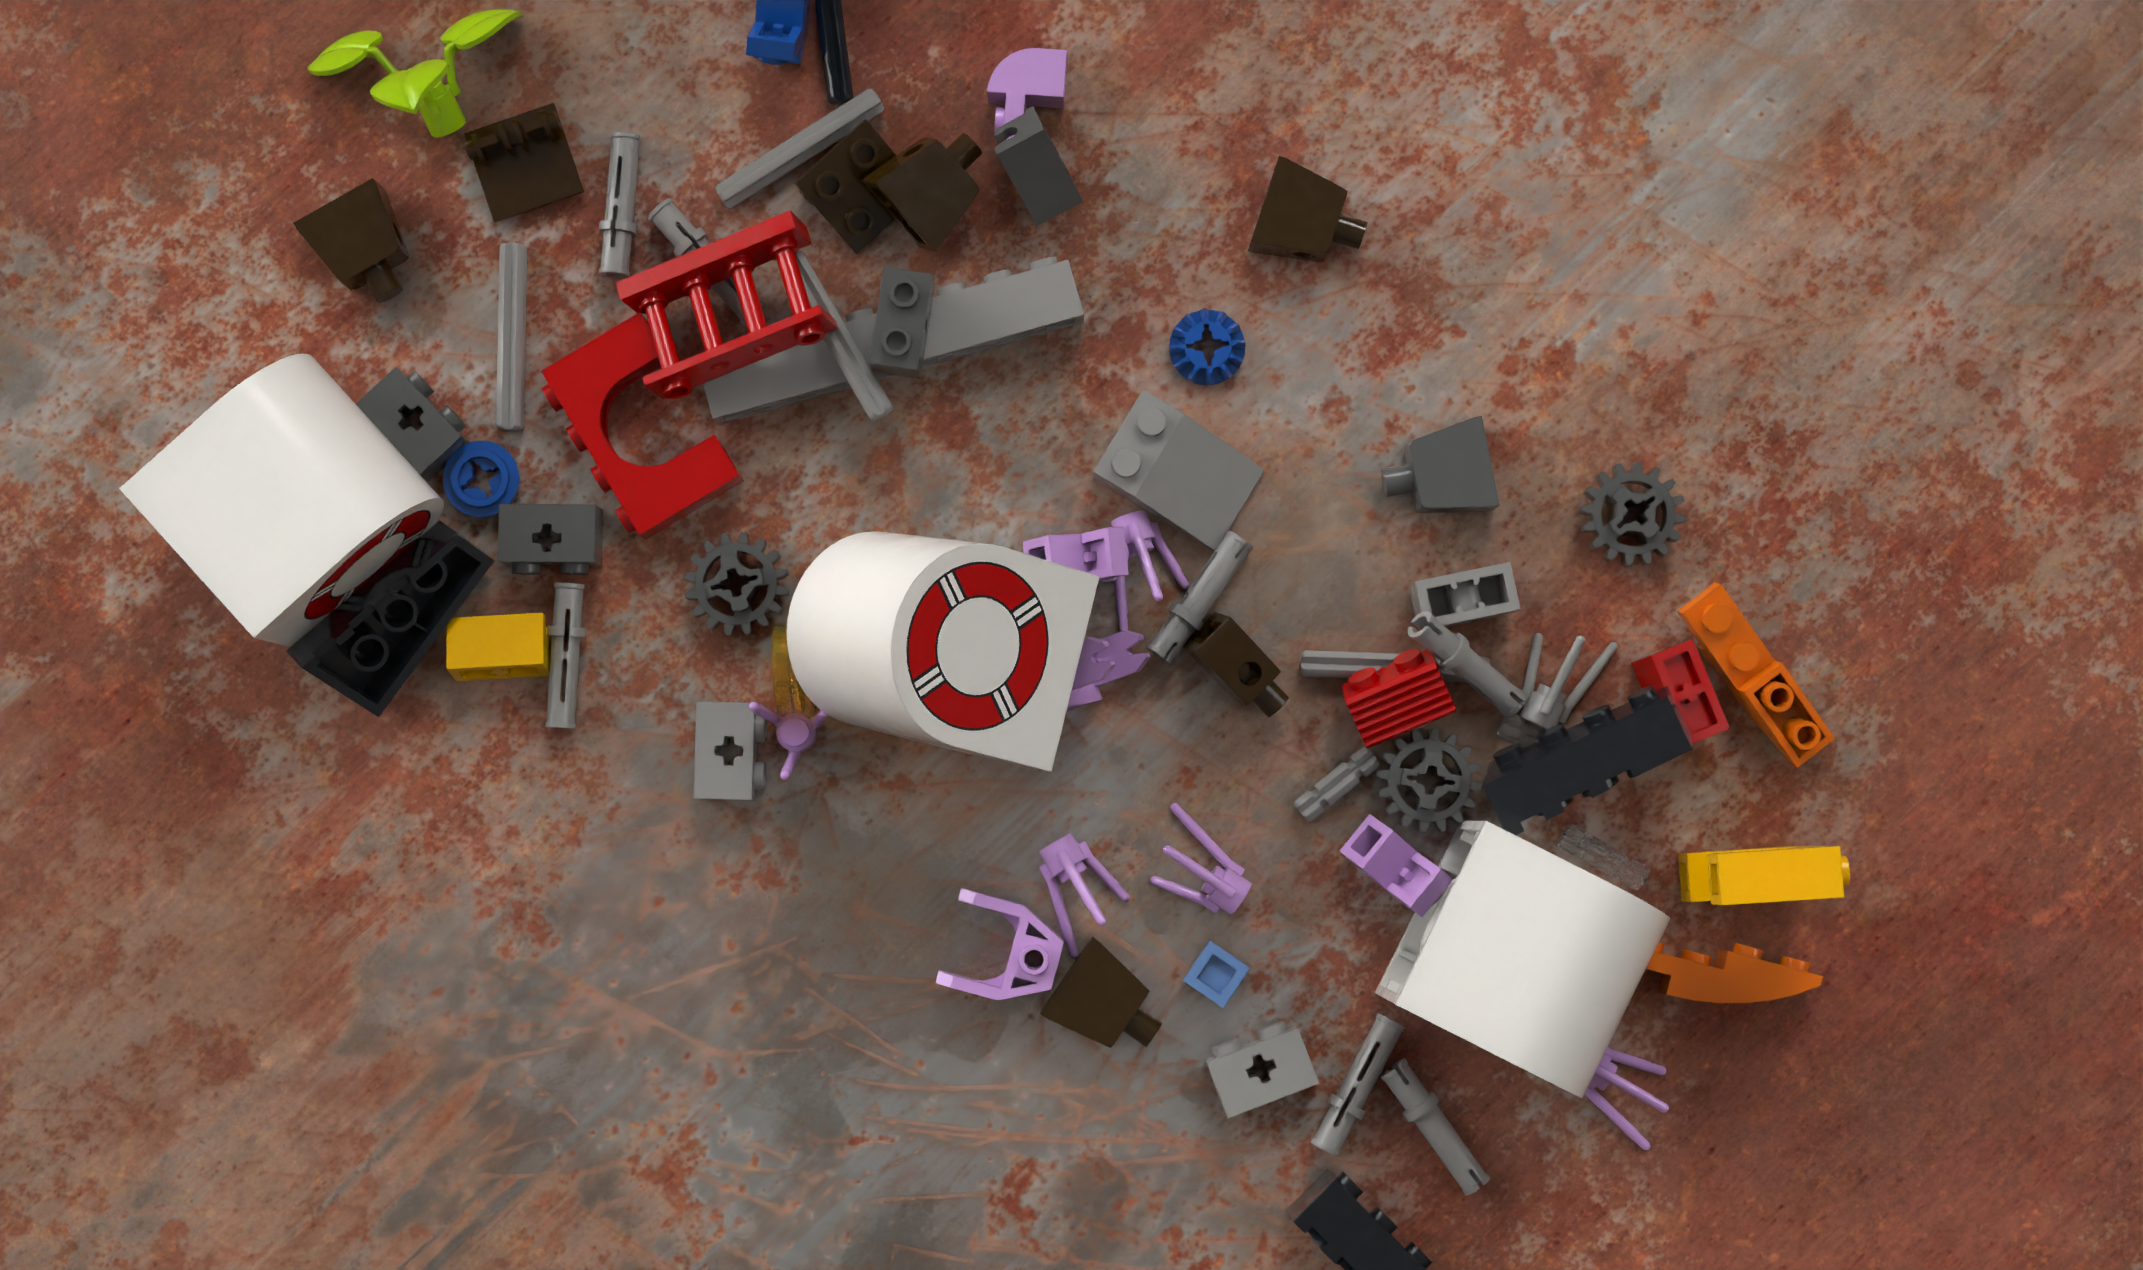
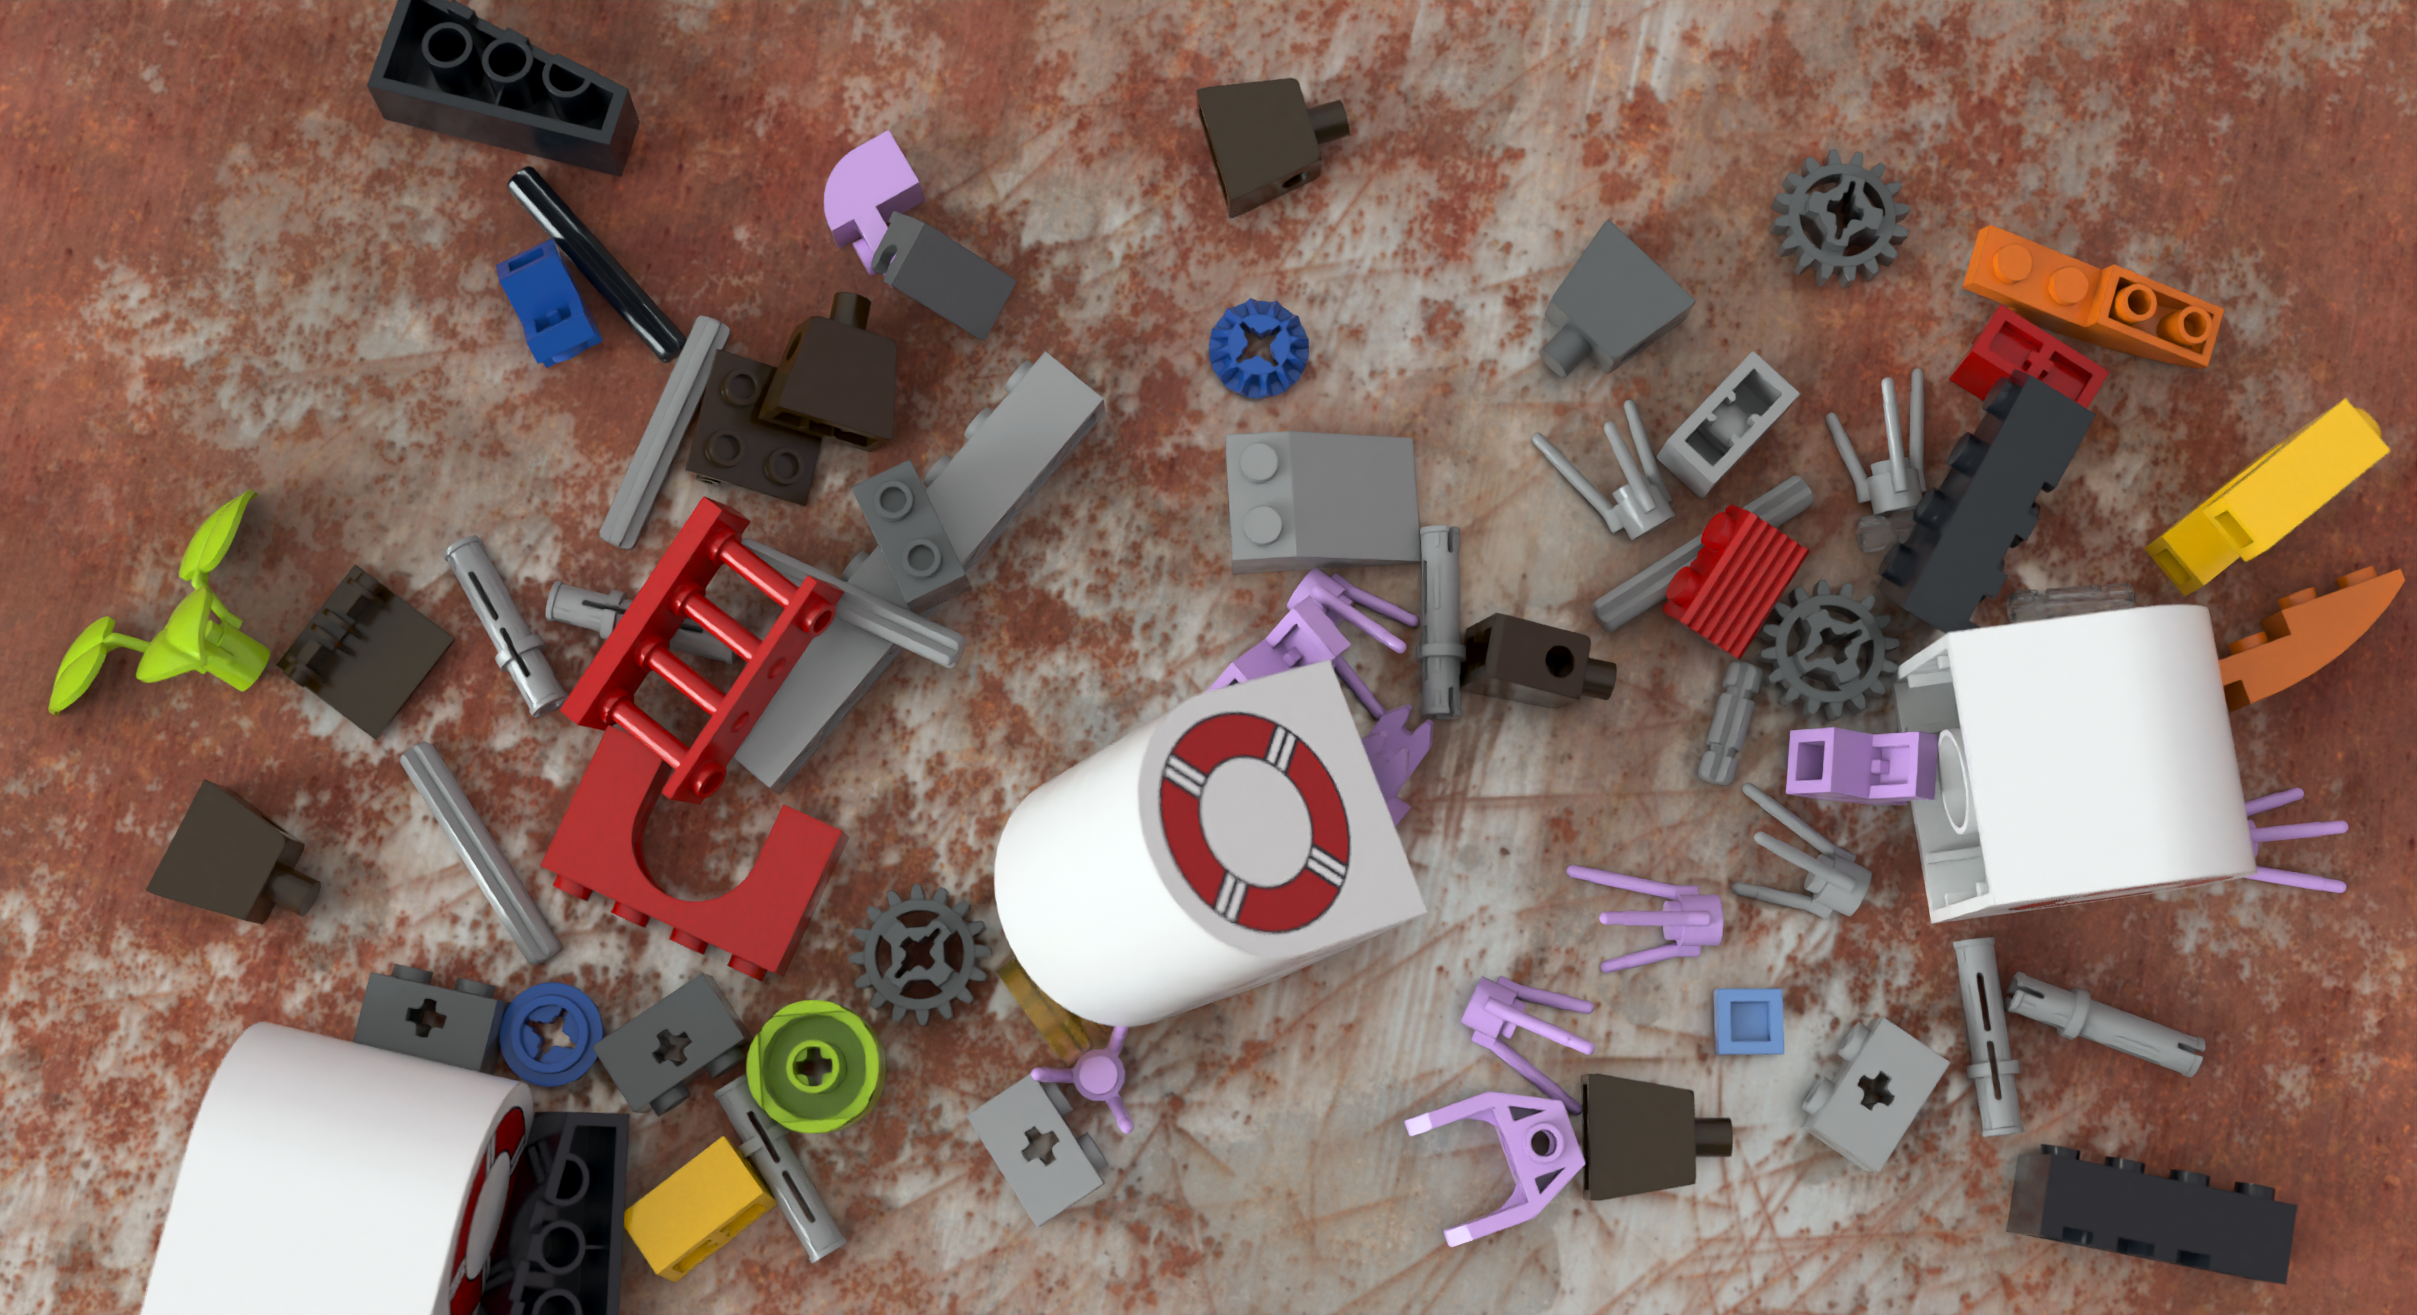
camera: 35 degrees left, 5 degrees down
light grey pin [1408,611,1526,717] -> none
none -> lime brick [746,1000,887,1134]
none -> light grey plant [1532,399,1676,540]
none -> light grey plant [1732,783,1872,920]

